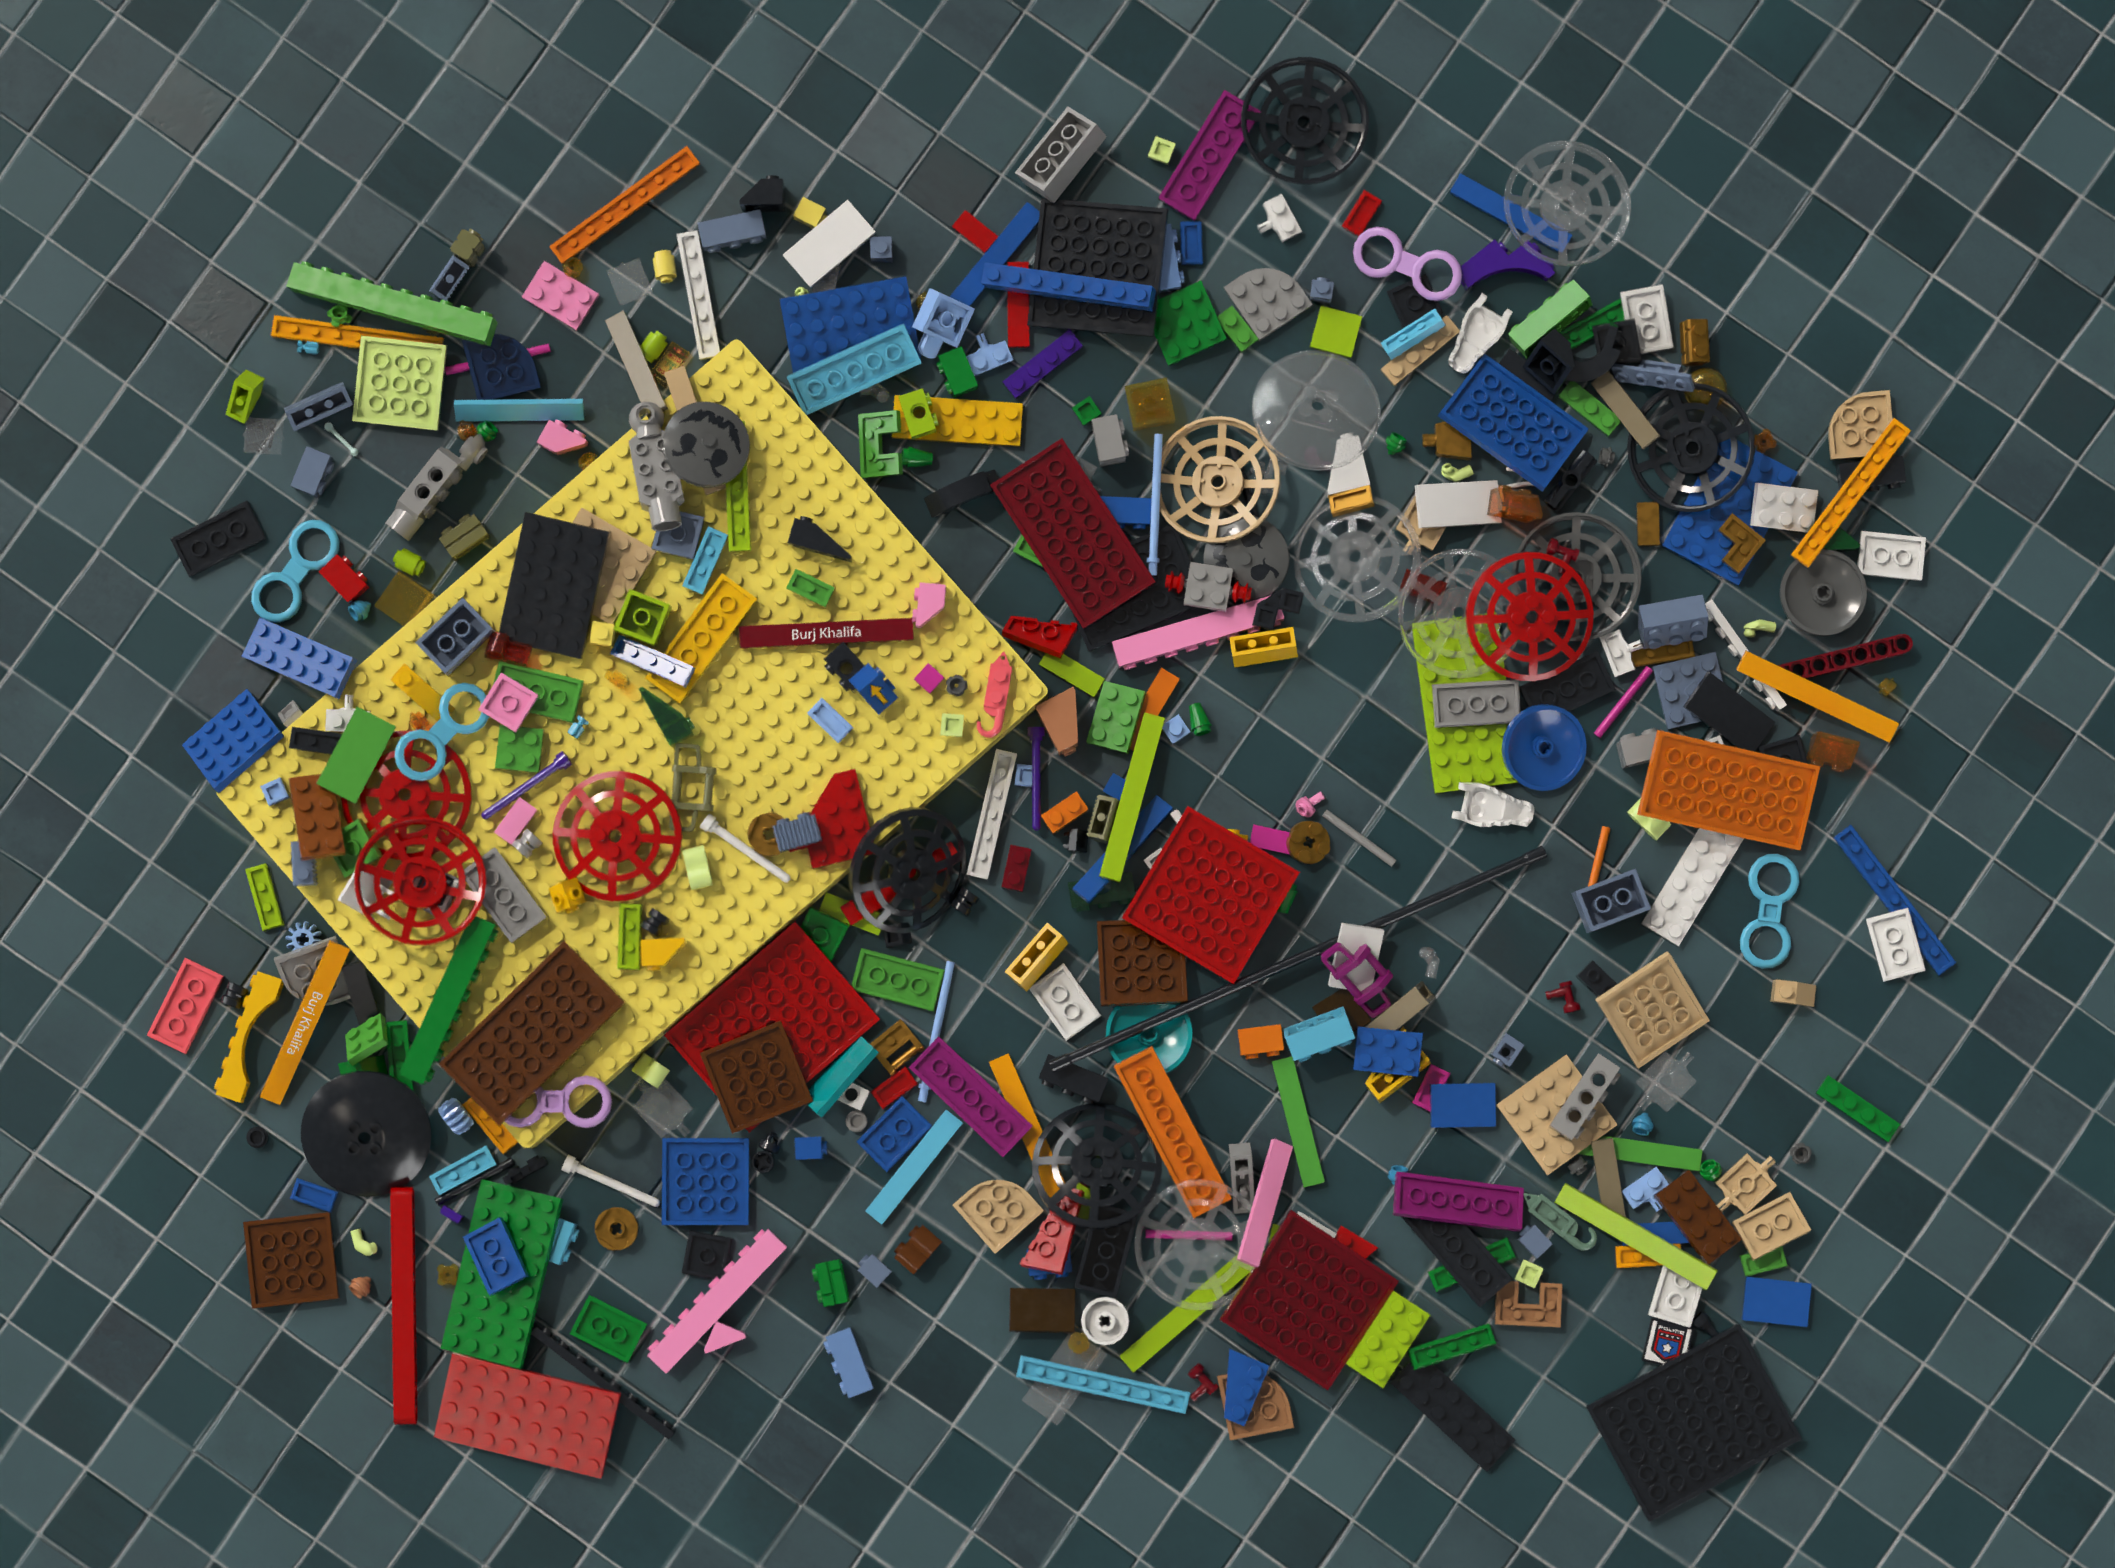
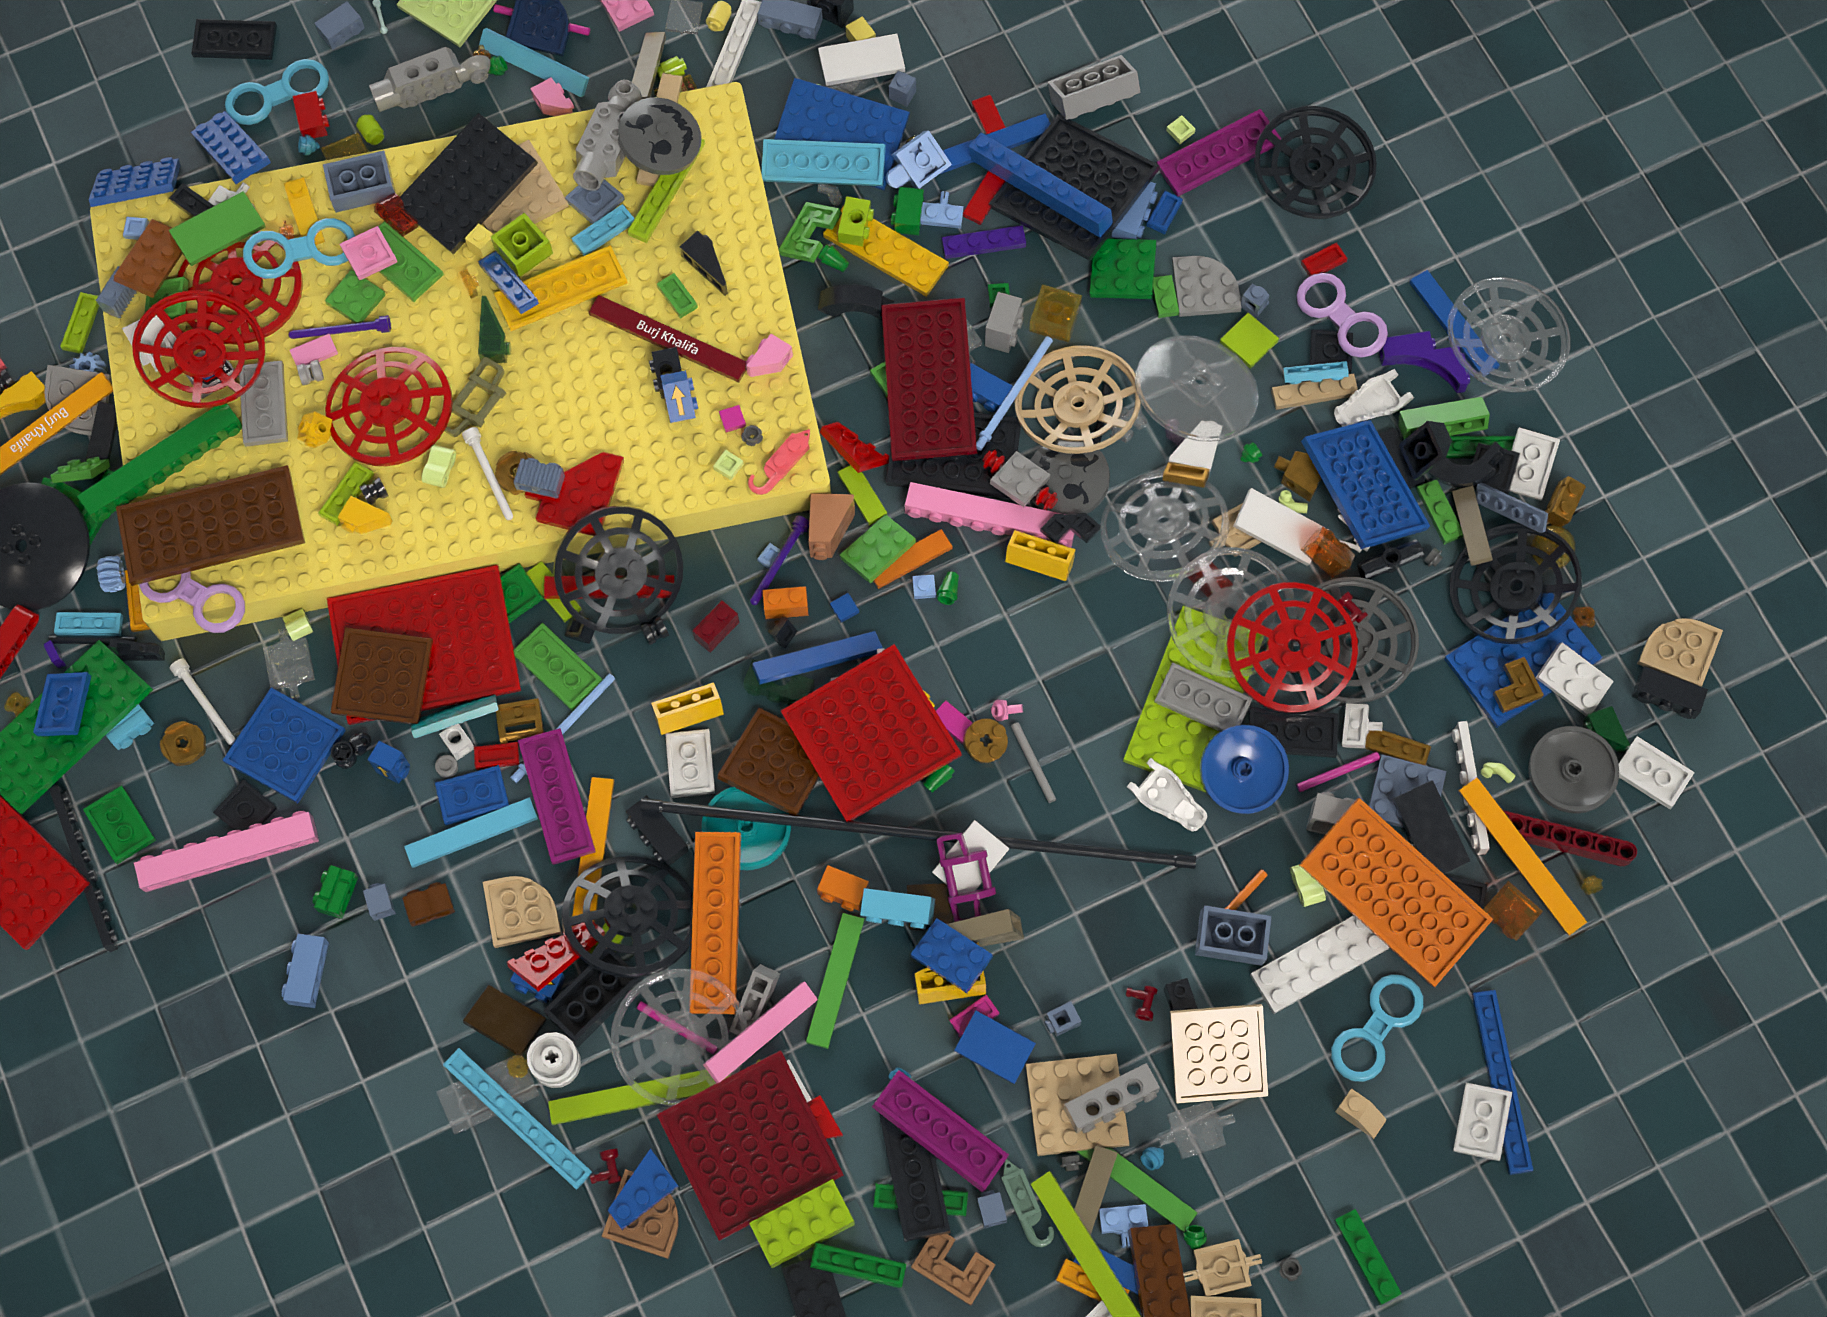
camera: 25 degrees right, 15 degrees down
olive brick [439,514,490,561] -> none
medium azure piece [568,715,589,739] -> none
bright pink slope [704,1321,747,1354] -> none
light blue tile [807,698,853,744] -> none
white plate [967,749,1017,880] -> none
olive brick [1086,795,1120,844] -> none
lime tile [1099,712,1165,882] -> none
white plate [1257,194,1302,242] -> none
clear arm [1419,947,1440,979] -> none
yellowish green plate [1515,1259,1544,1288] -> none
pearl gold tile [1636,502,1660,546] -> none
sand blue brick [1638,594,1708,649] -> none
light orange tile [1791,418,1911,568] -> none

